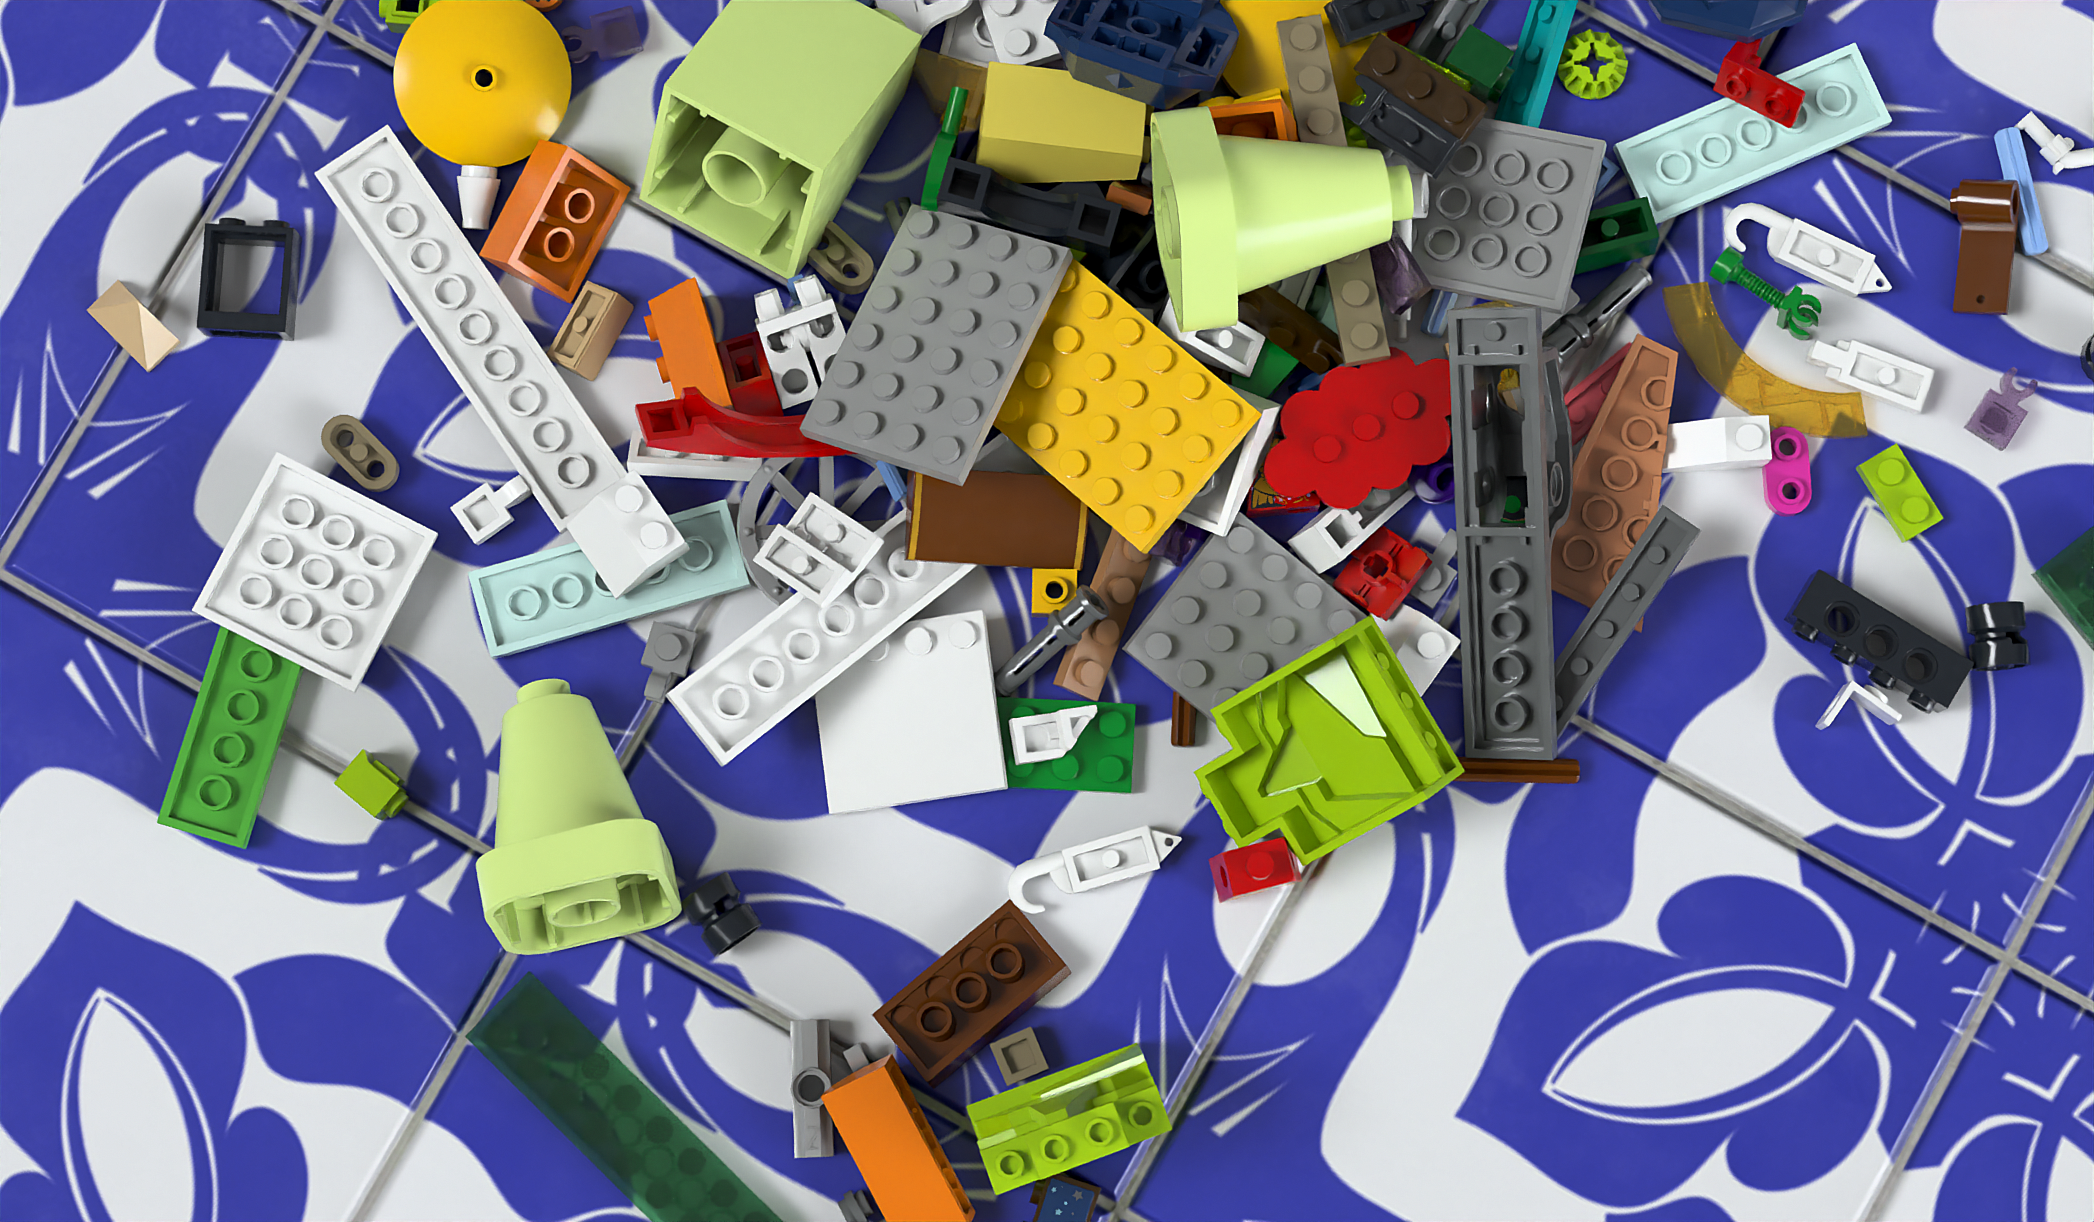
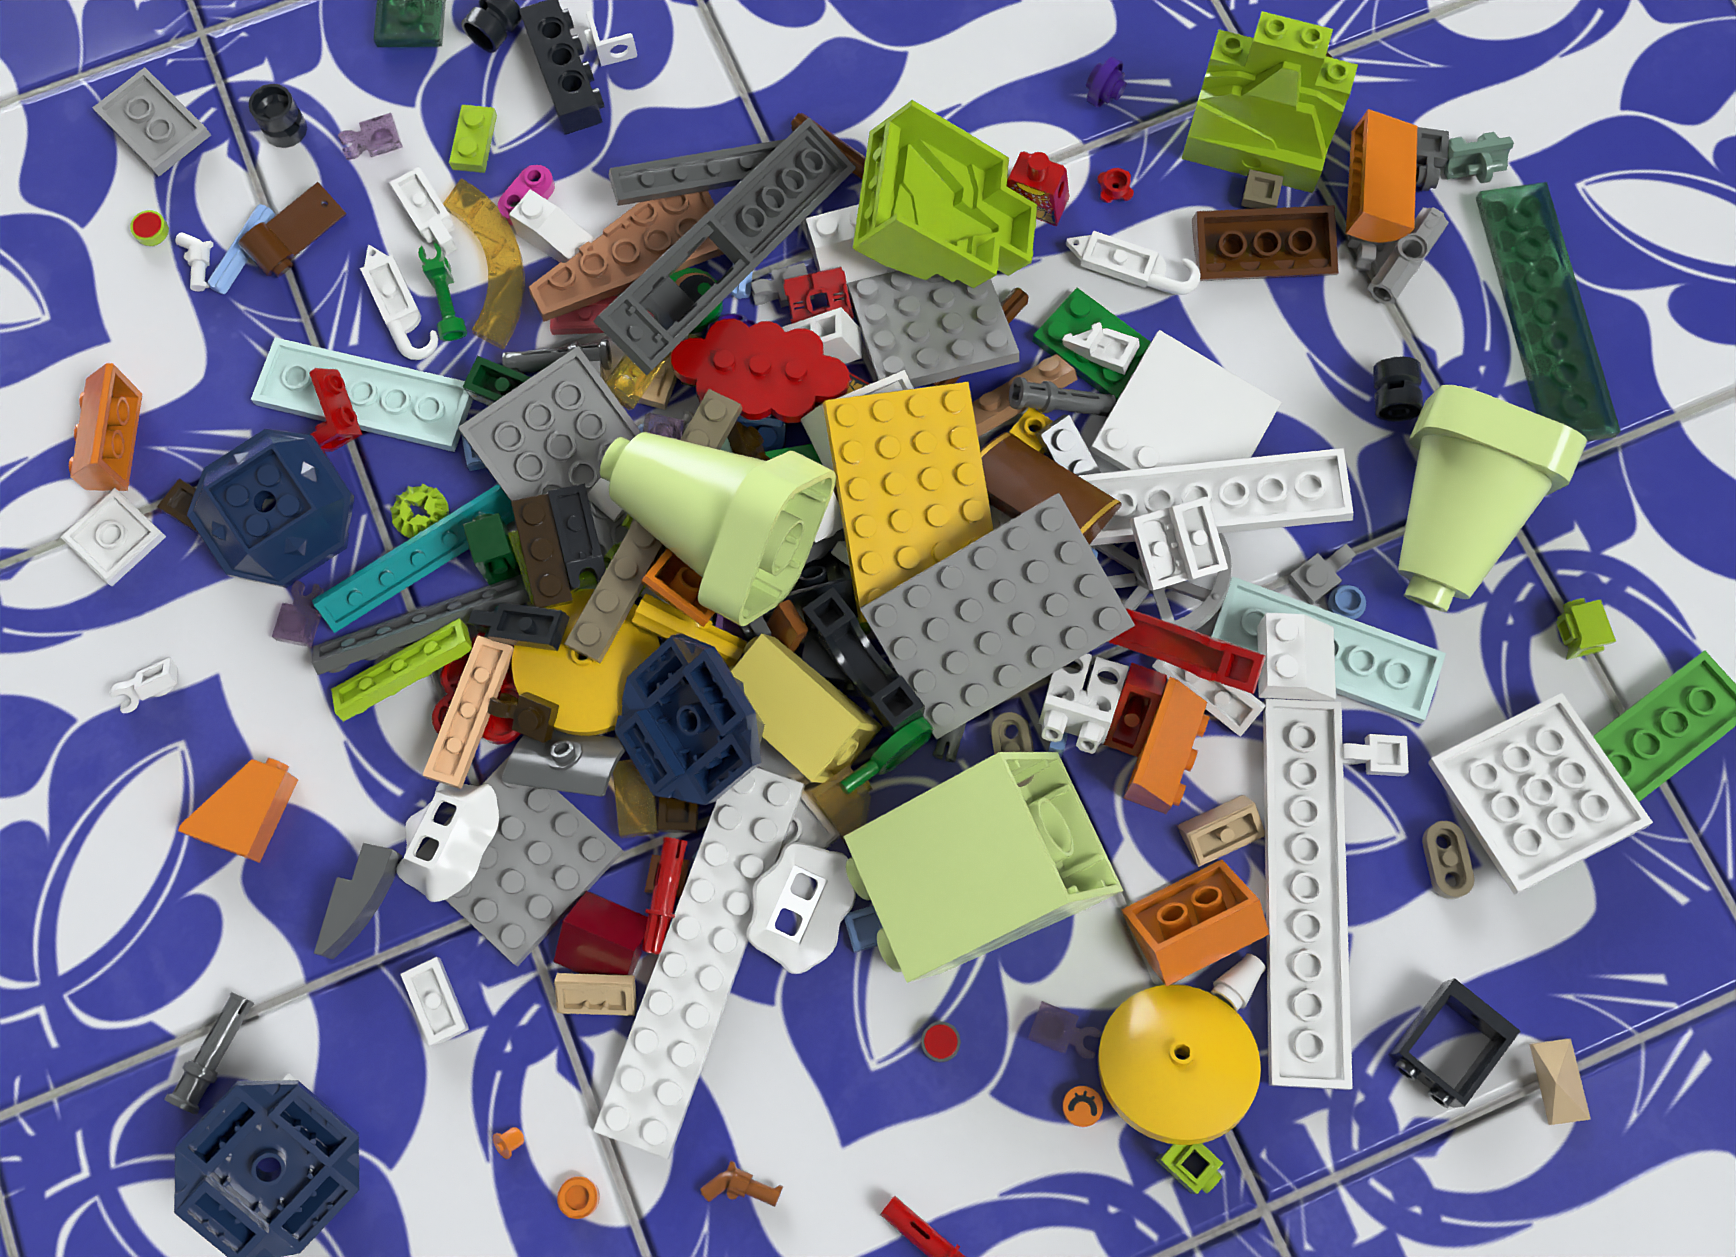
camera: 140 degrees left, 10 degrees down
none -> plate [1035,414,1101,476]
none -> dark purple plate [1086,56,1127,108]
none -> red plate [1097,168,1134,203]
none -> medium blue plate [1328,585,1366,620]

